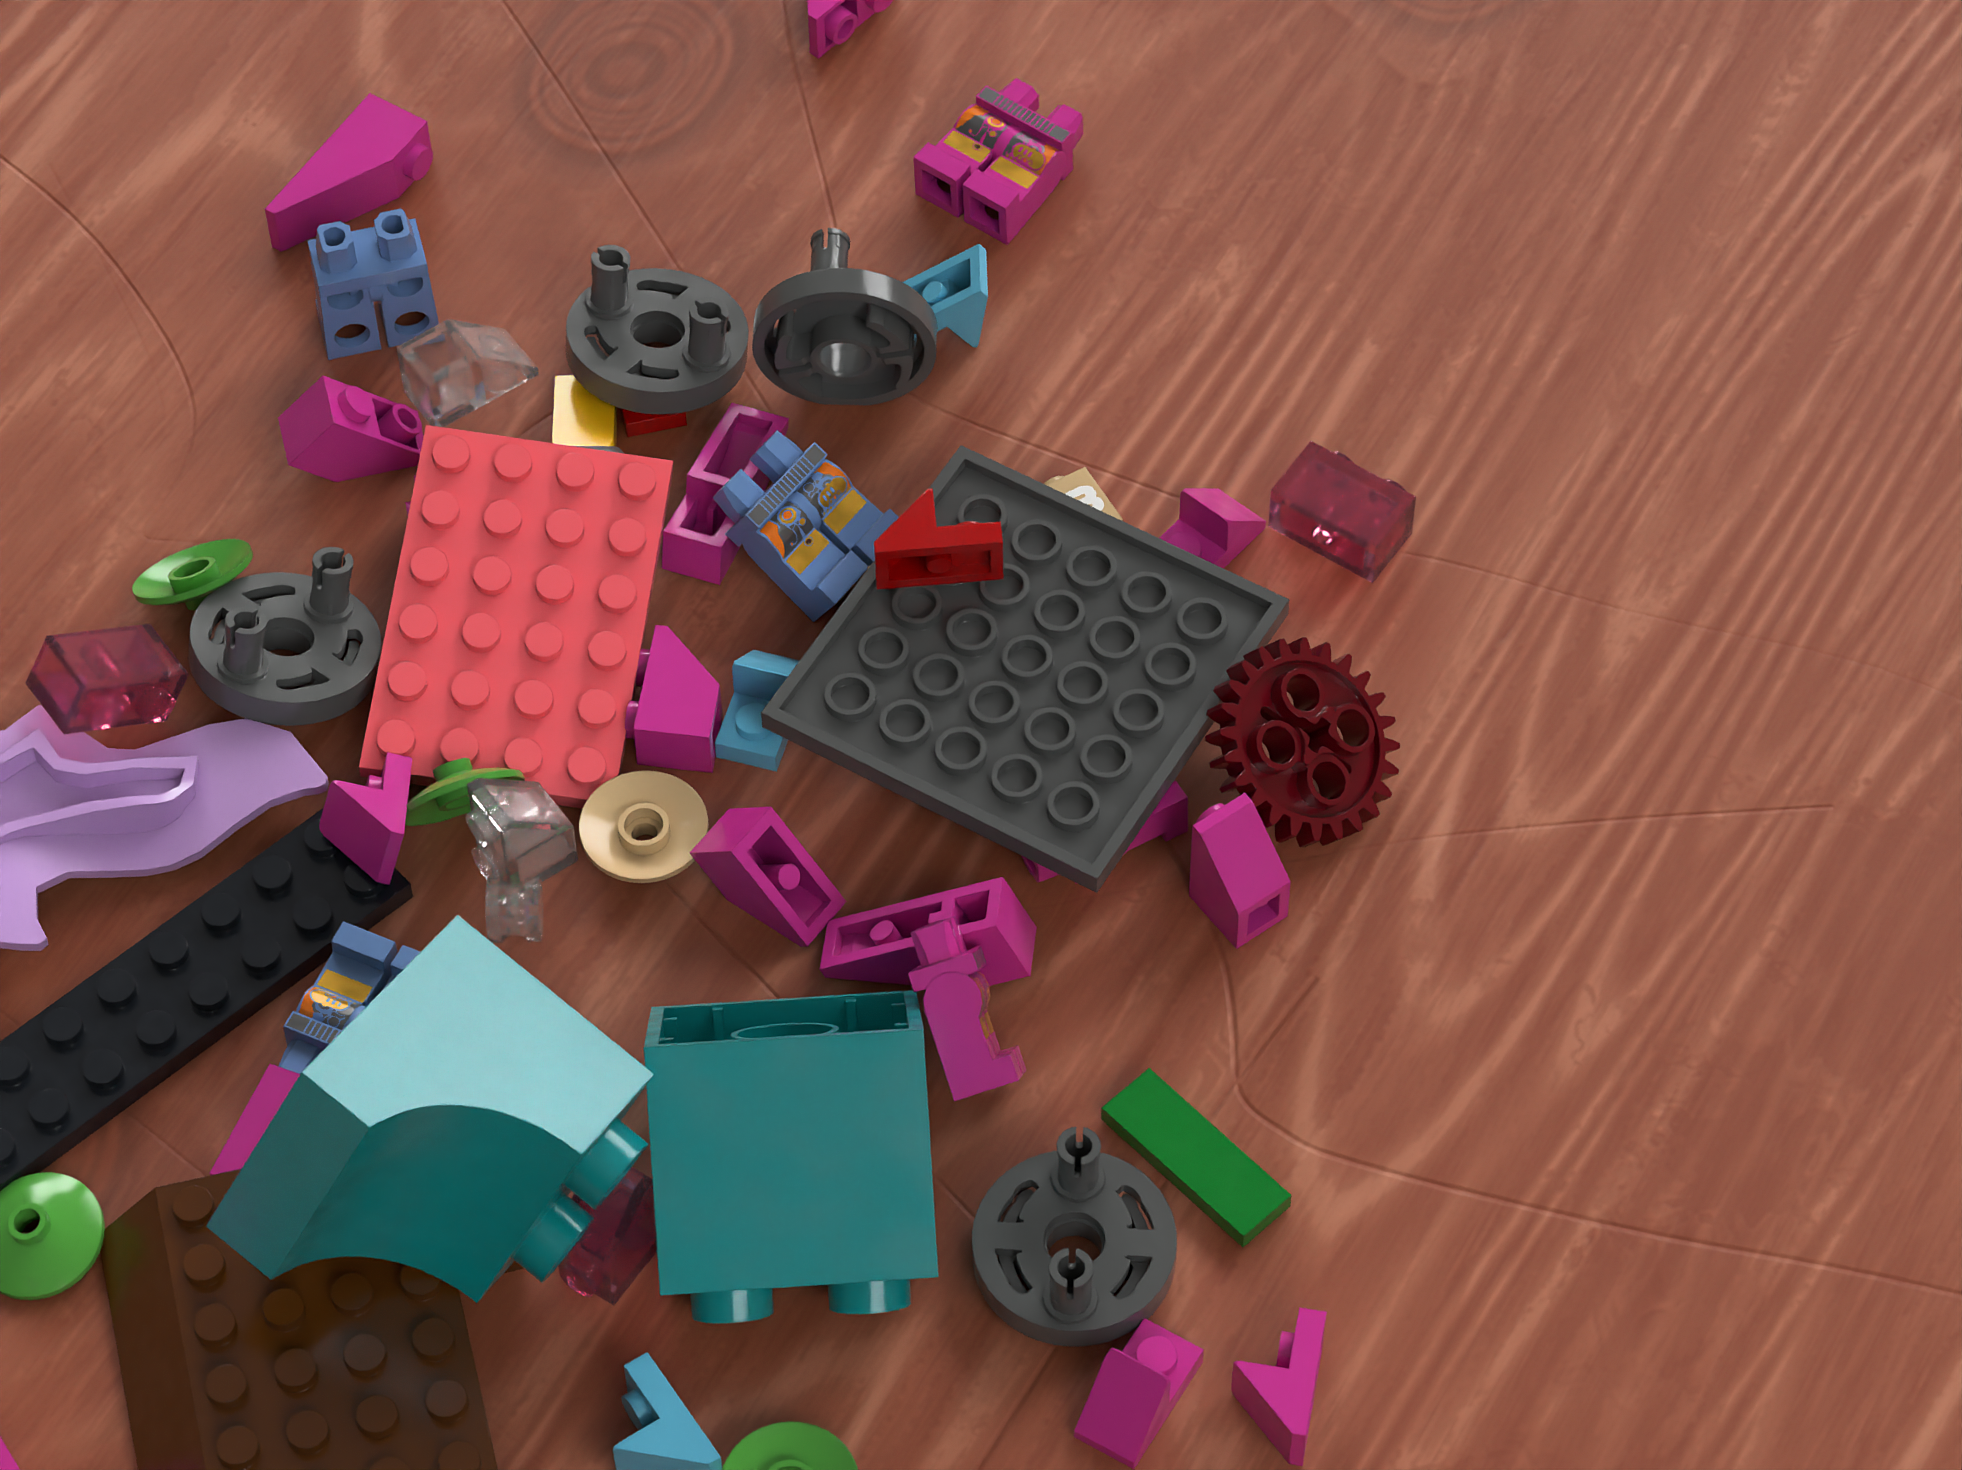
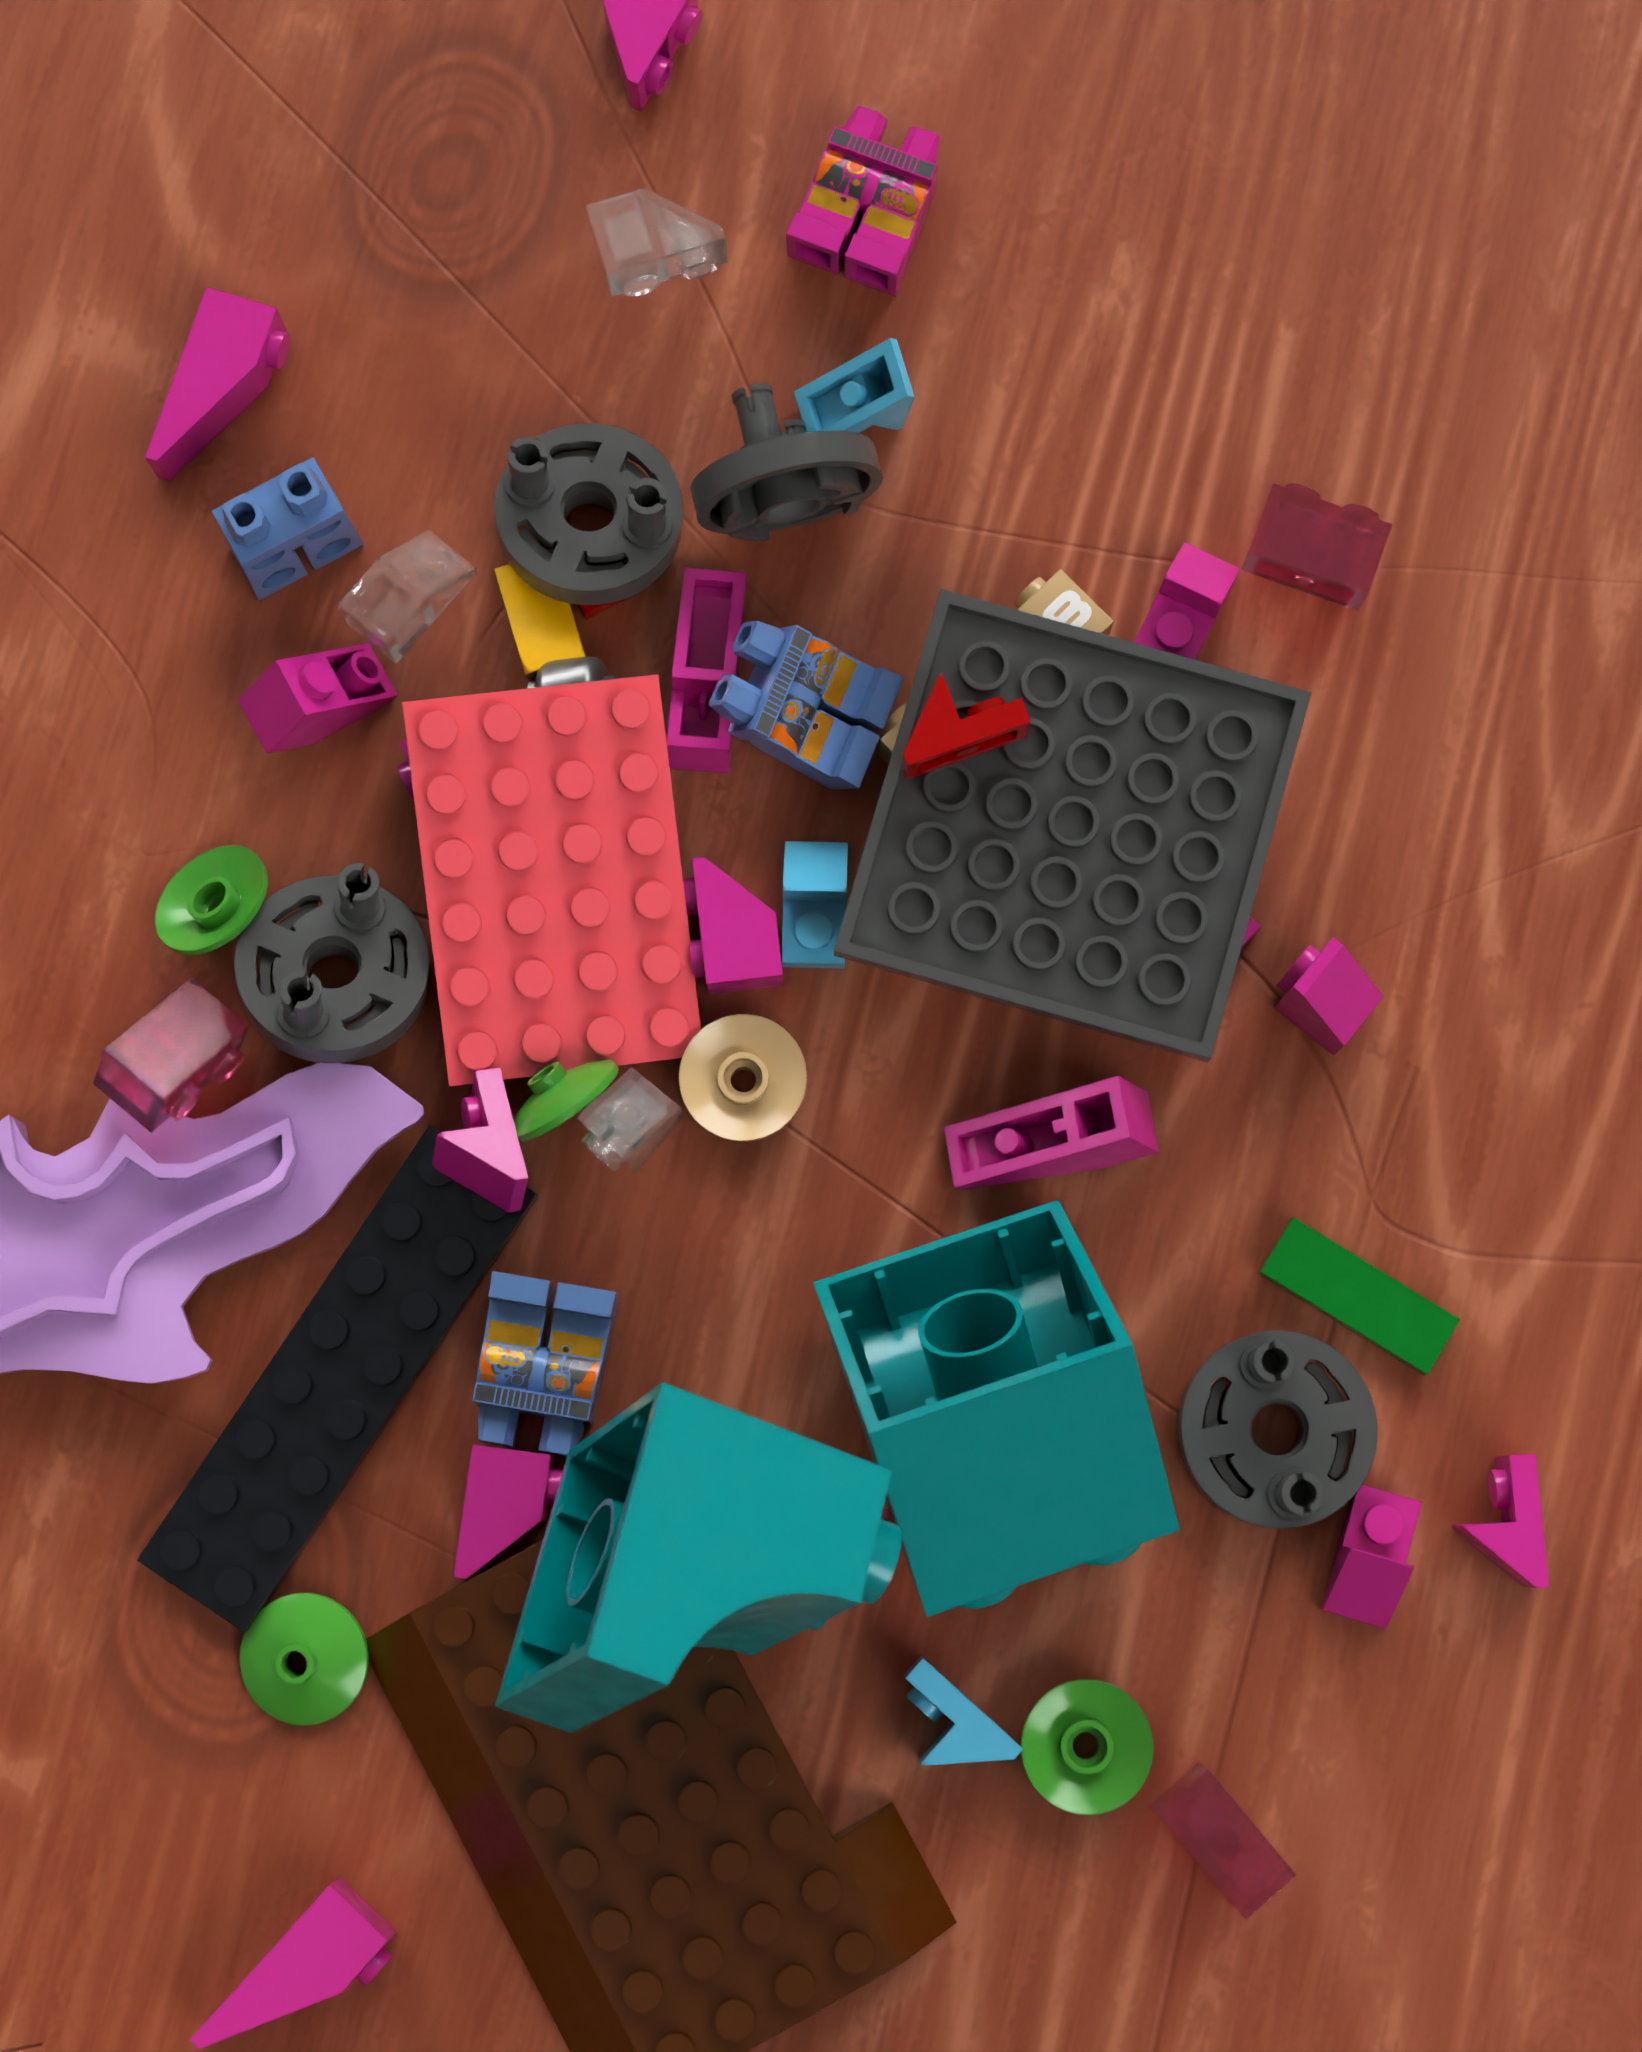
camera: 15 degrees left, 25 degrees up
clear wheel [485,877,543,943] -> none
dark pink slope [690,807,847,947] -> none
dark pink hips [908,916,1026,1101] -> none
dark red gear [1205,637,1400,848] -> none
none -> clear slope [586,188,727,297]

